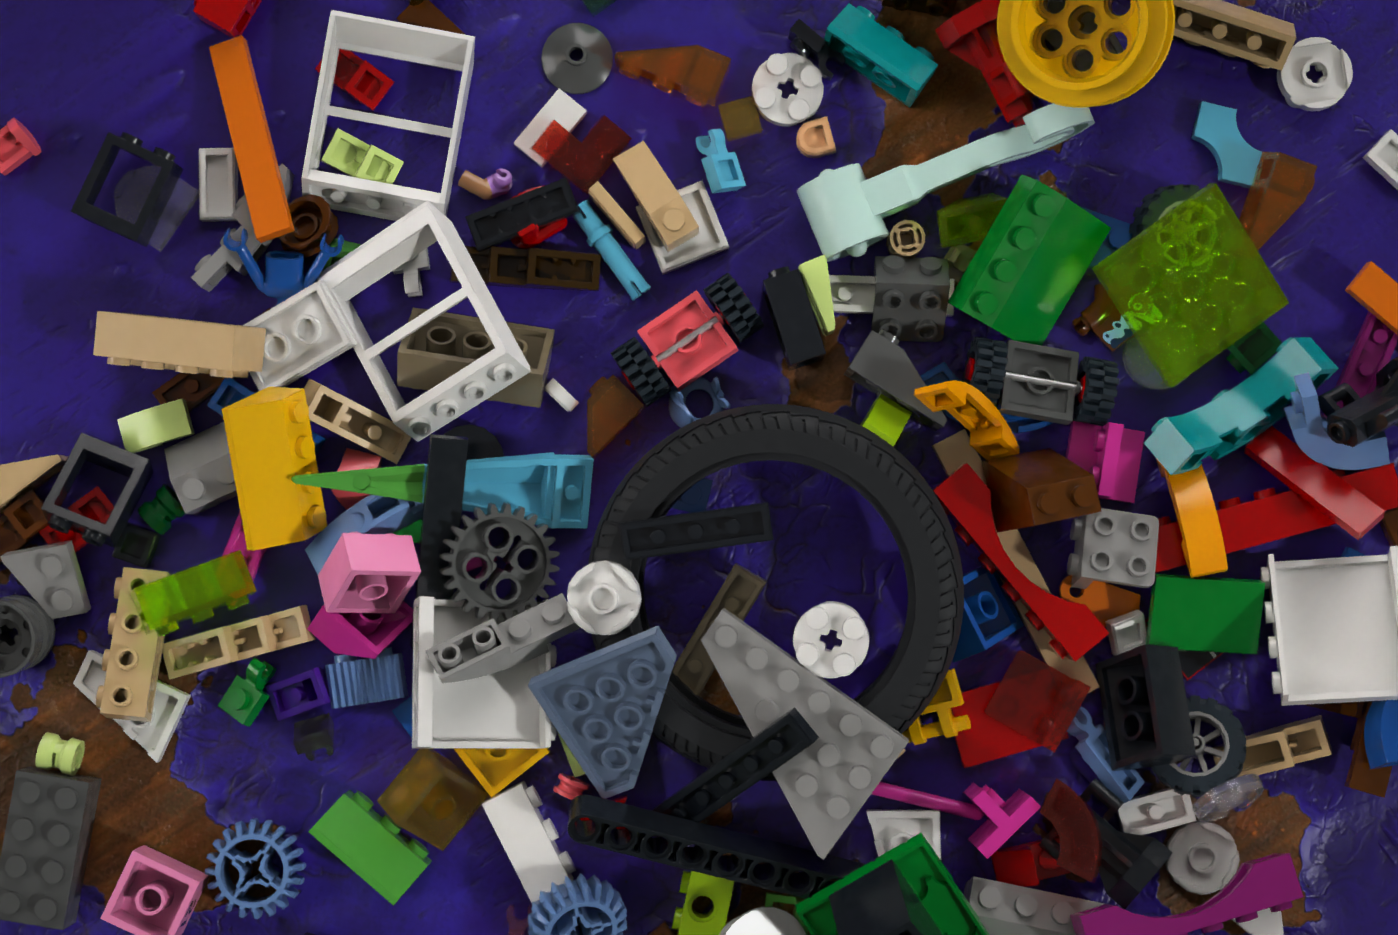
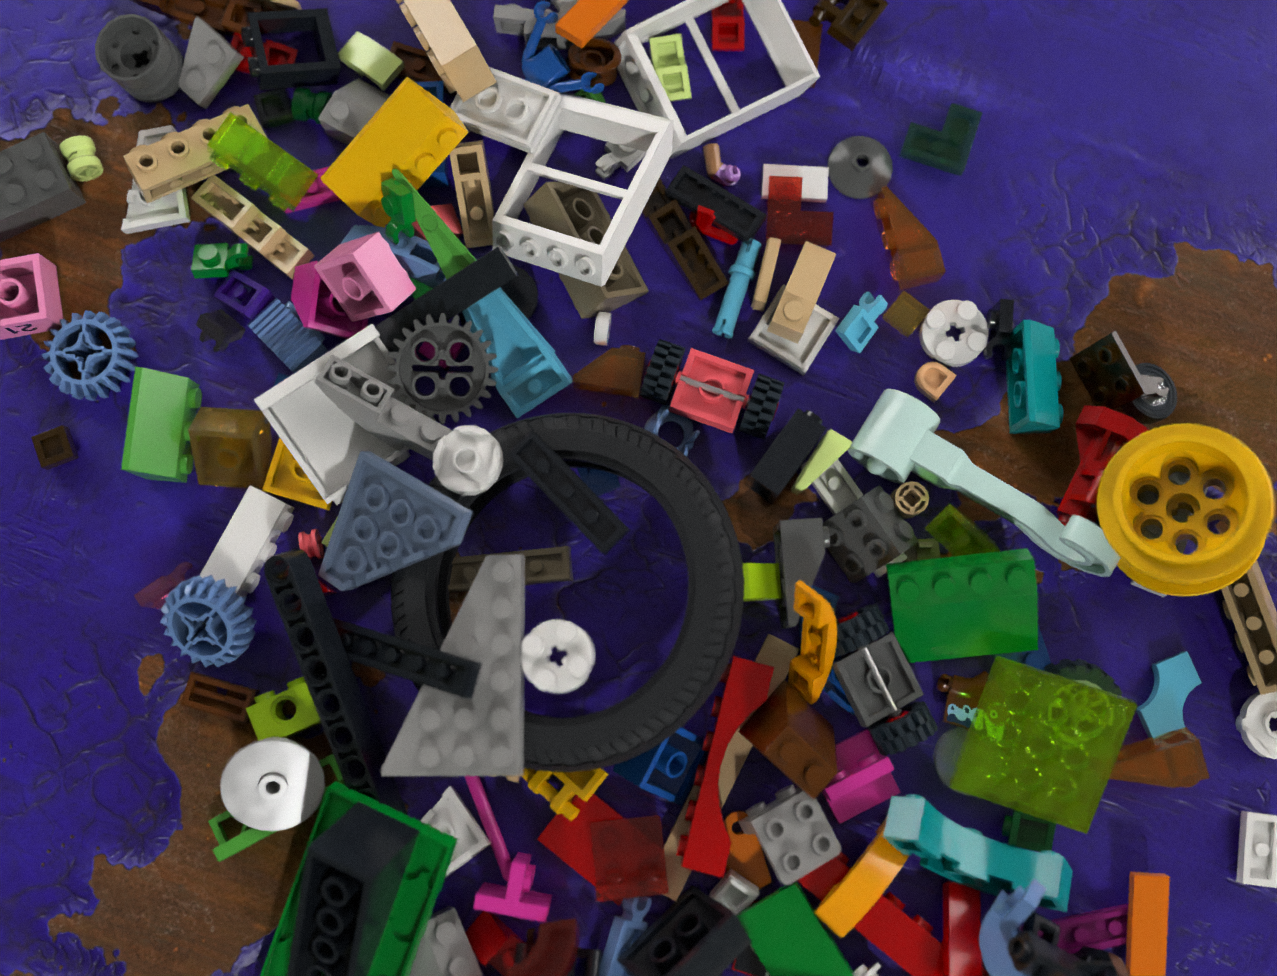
camera: 55 degrees right, 5 degrees down
none -> green plate [381,178,416,244]

